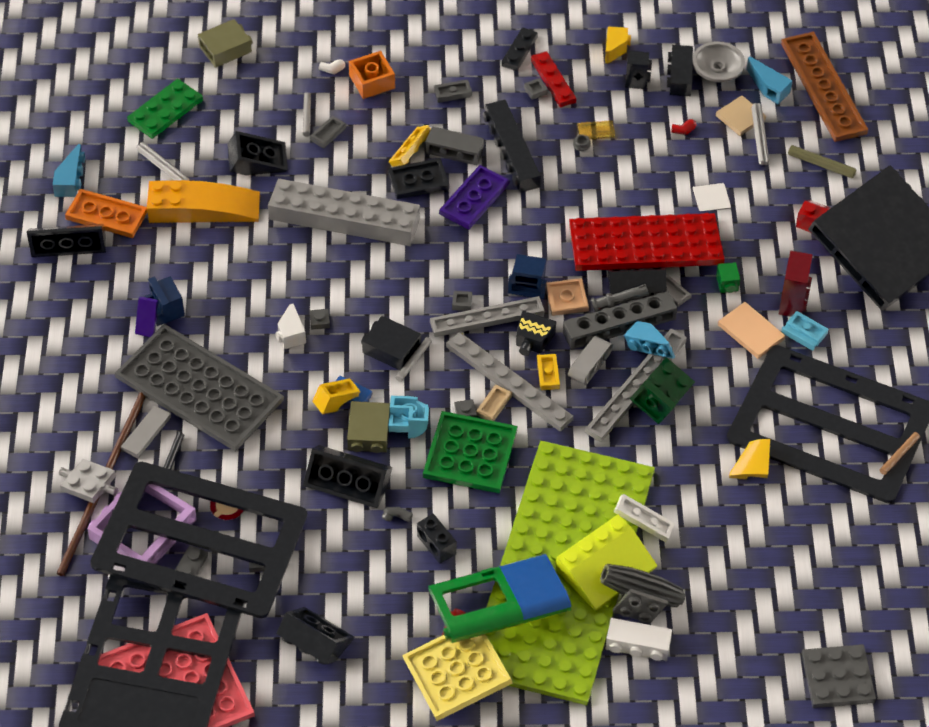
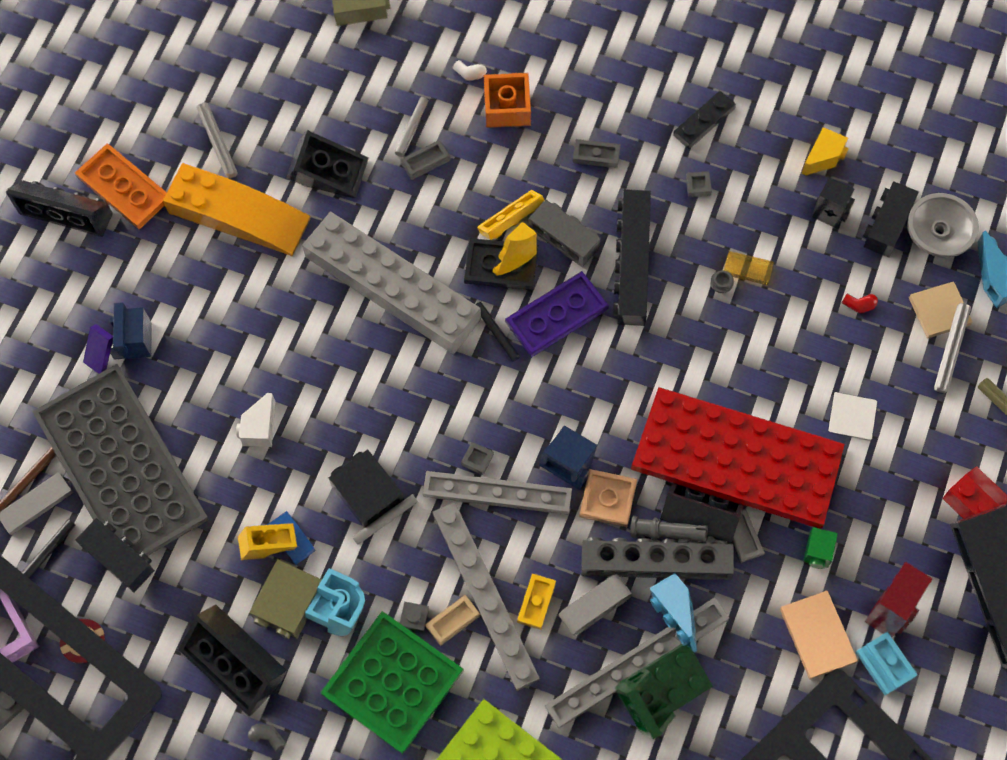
camera: 25 degrees right, 15 degrees up
dark azure slope [53,144,85,197] -> none
green plate [127,78,203,139] -> none
dark grey plate [309,309,330,330] -> none
black torso [516,311,557,356] -> none
red plate [531,51,576,108] -> none
none -> black brick [75,518,155,593]
none -> black bar [475,302,520,362]
none -> yellow slope [493,222,537,276]

